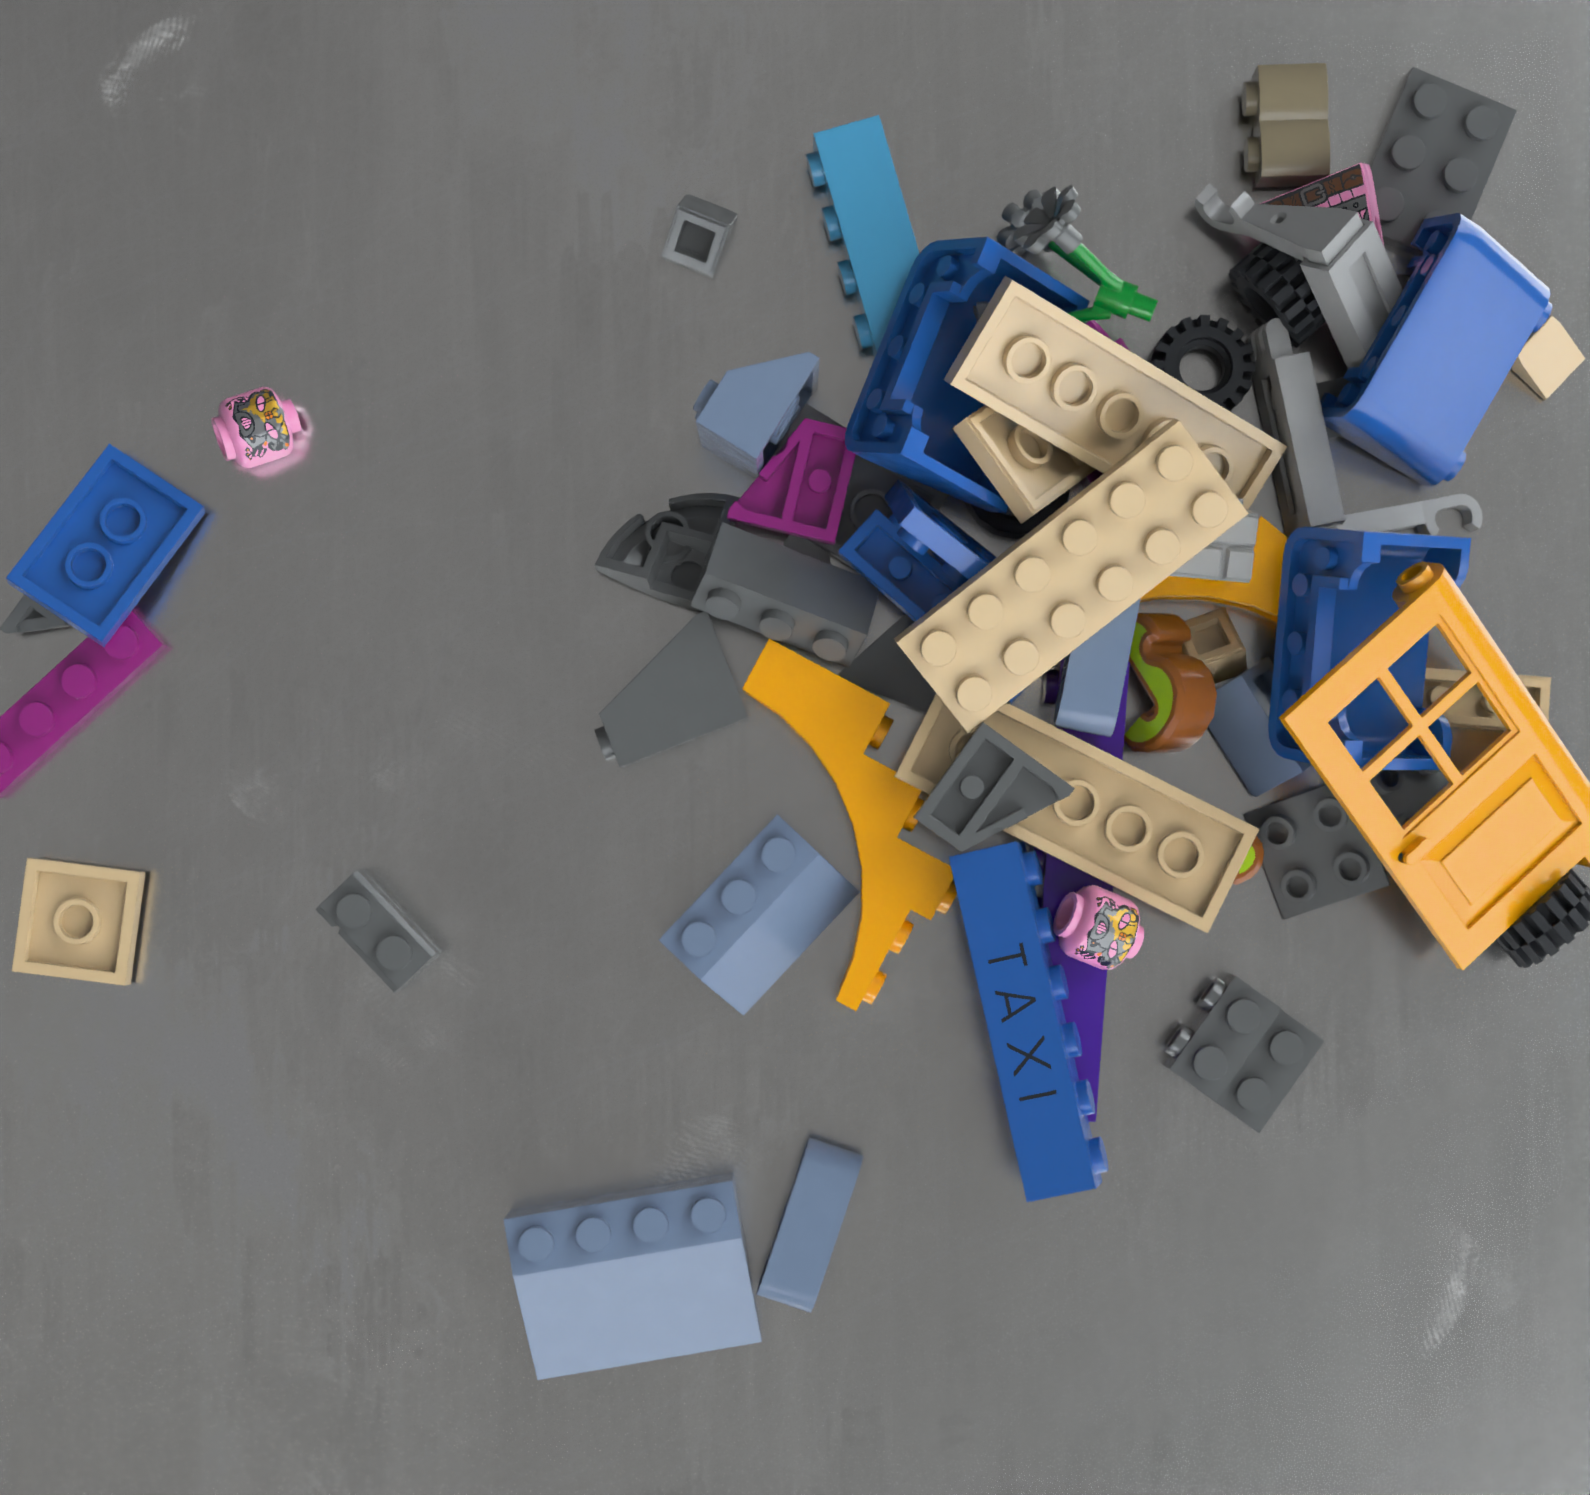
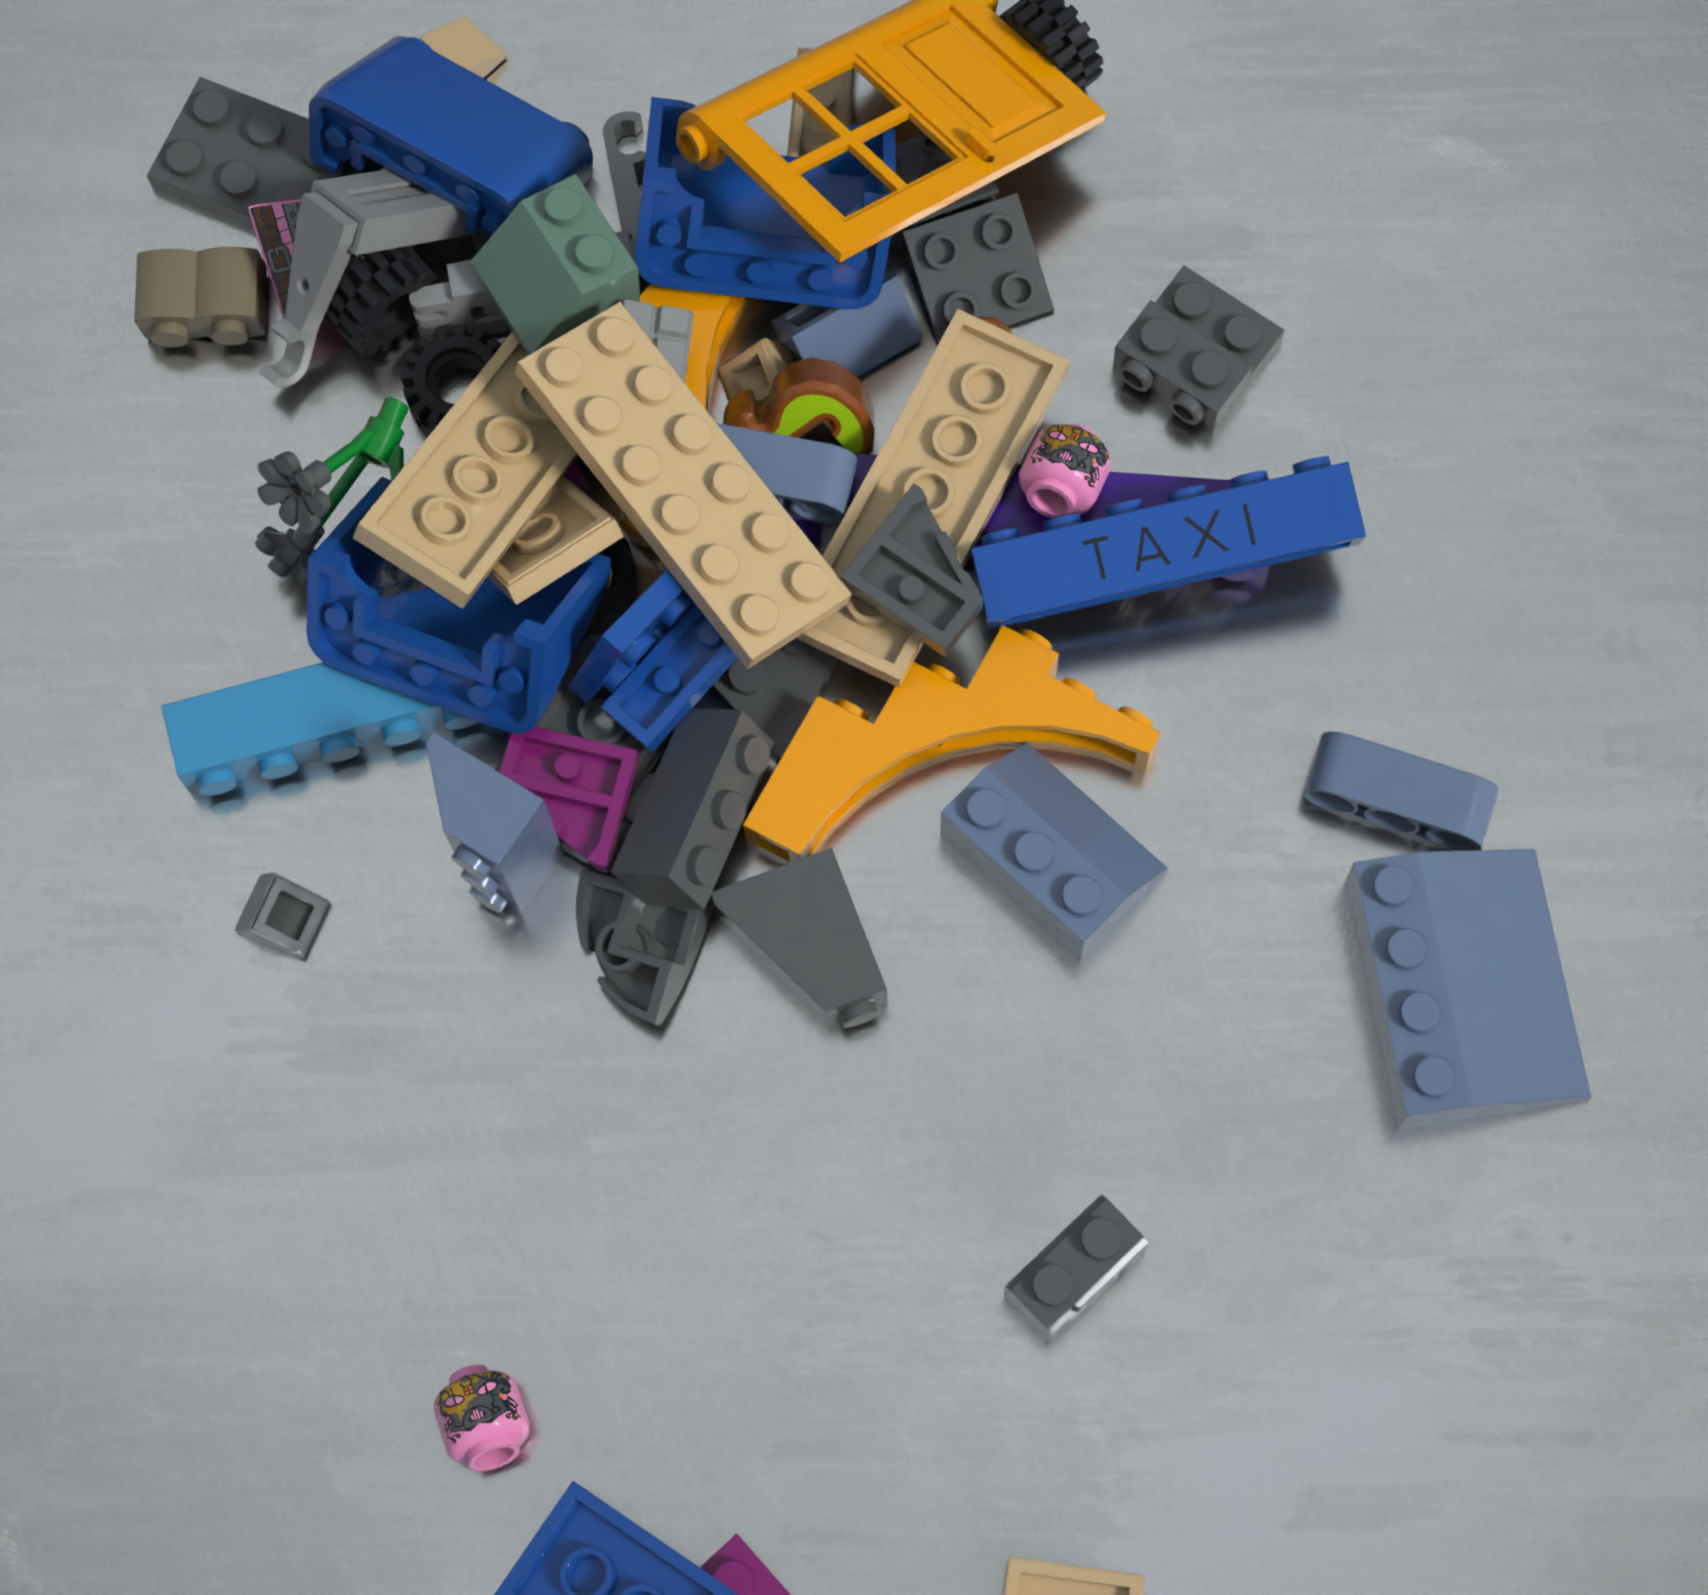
camera: 85 degrees left, 15 degrees down
none -> sand green slope [470,174,640,355]

